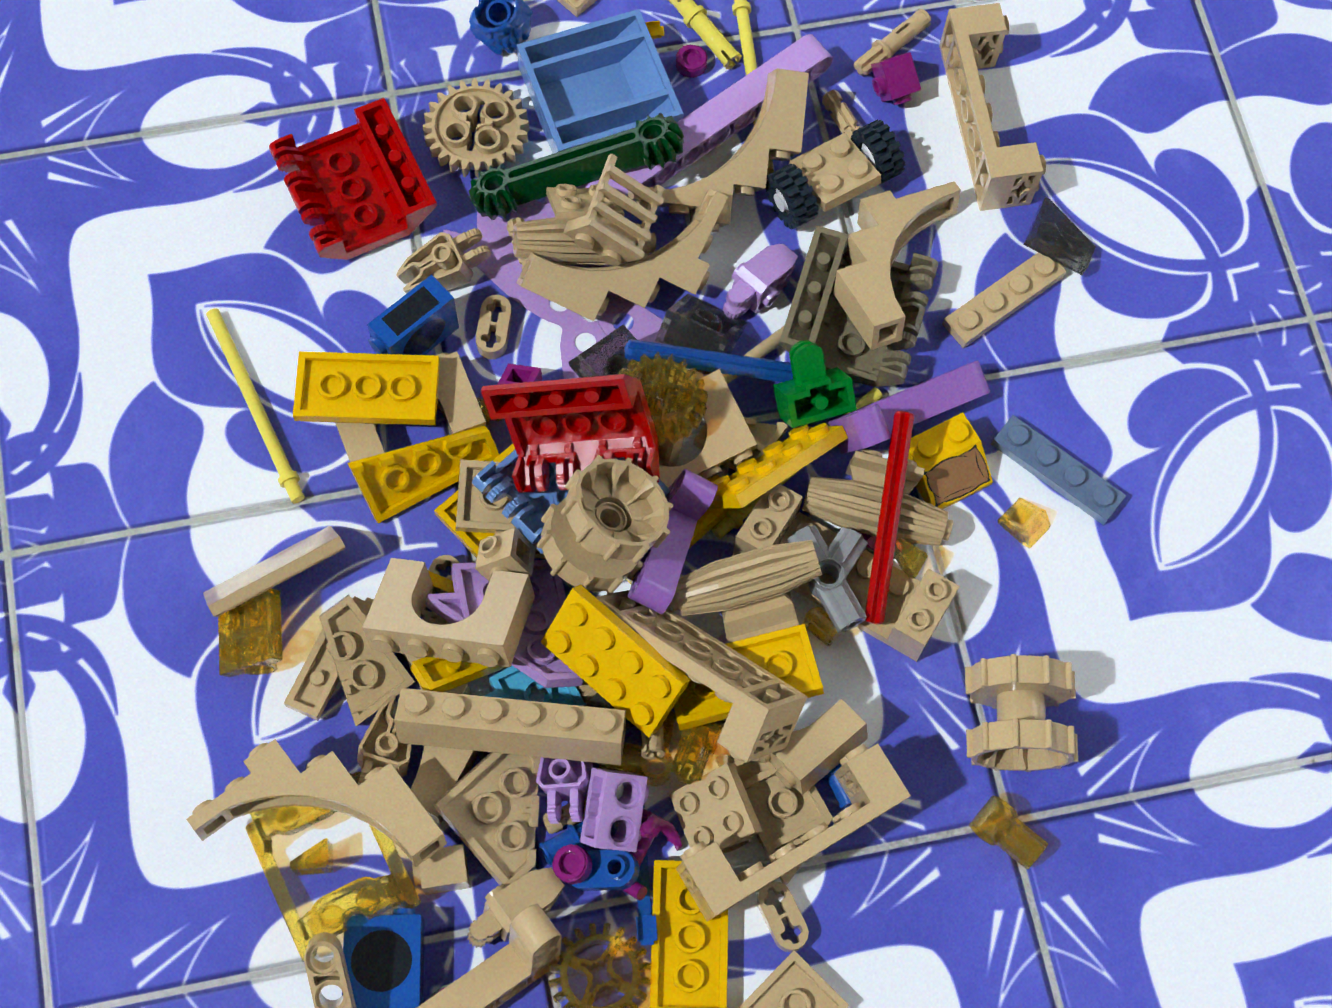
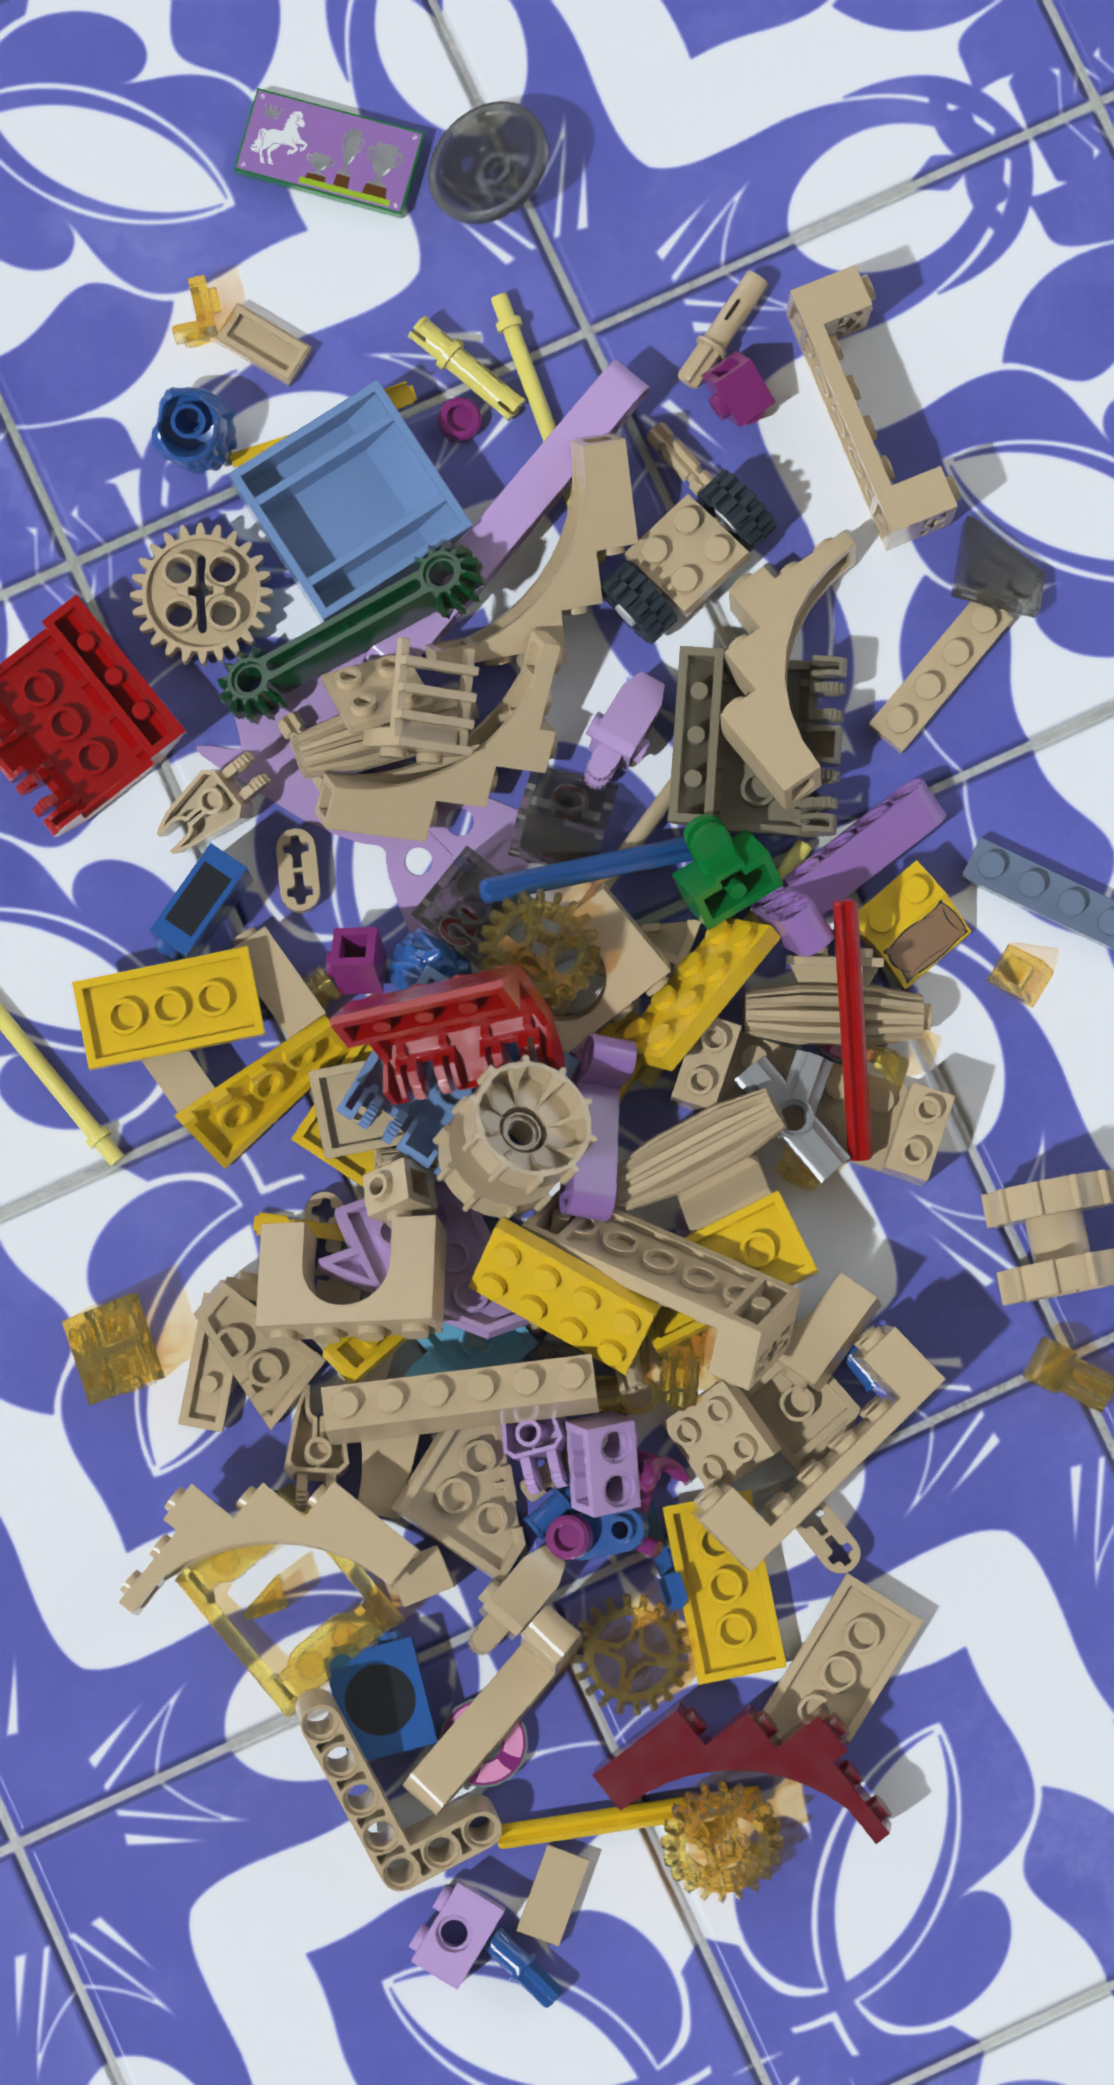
camera: 10 degrees left, 15 degrees up
tan tile [203,526,345,617] -> none

